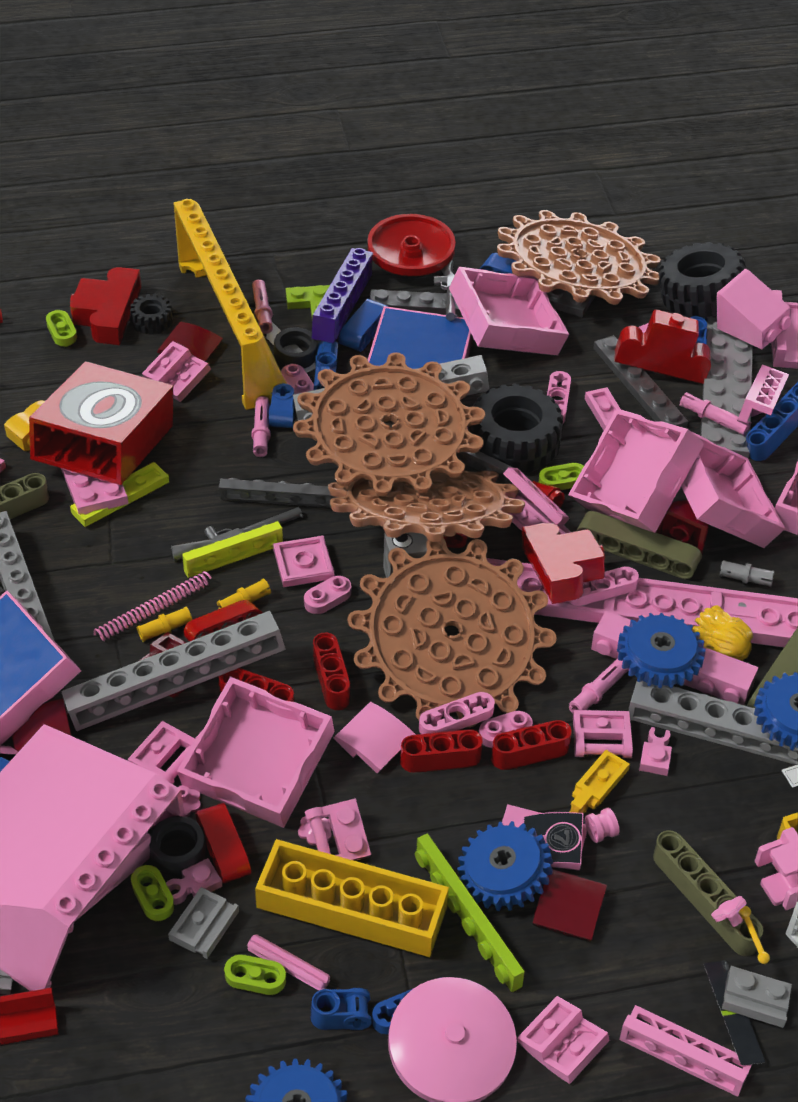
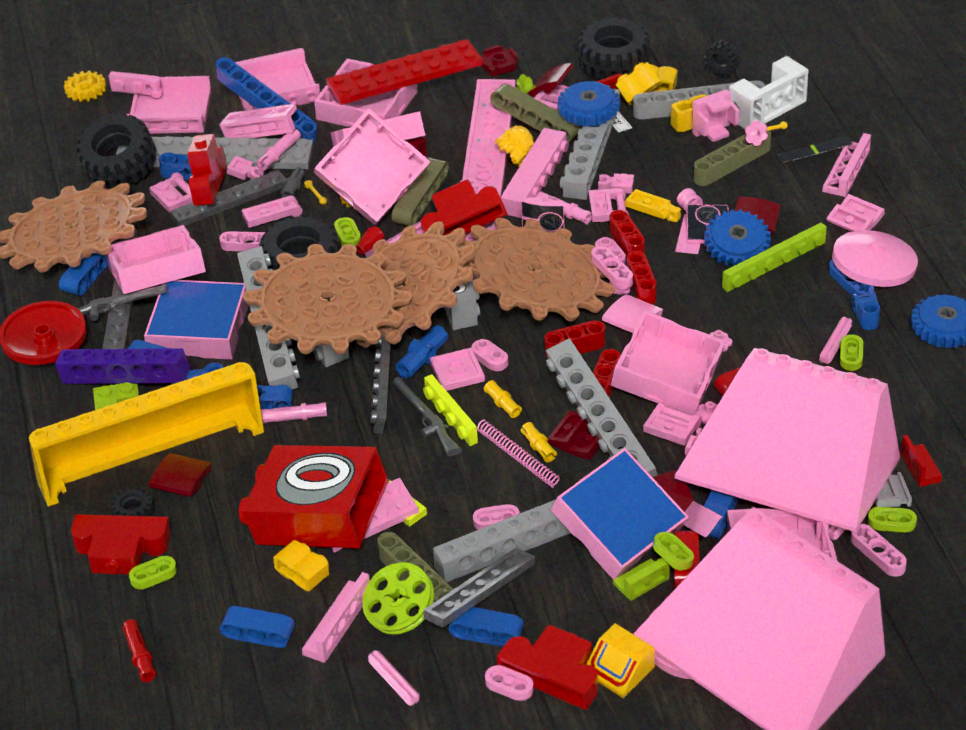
camera: 90 degrees left, 5 degrees down
bright pink slope [142,341,211,402] -> none
red beam [184,600,263,642] -> none
yellow brick [255,839,449,957] -> none
bright pink plate [305,798,371,861] -> none
bright pink tile [503,467,569,525] -> none
blue gear [617,613,706,689] -> none
bright pink slope [717,269,791,349] -> none
light grey pin [720,560,775,587] -> none
light grey plate [722,966,792,1028] -> none
none -> bright pink plate [227,156,264,180]
none -> blue piece [395,325,448,379]
none -> bright pink plate [473,504,520,530]
none -> slope [521,197,564,232]

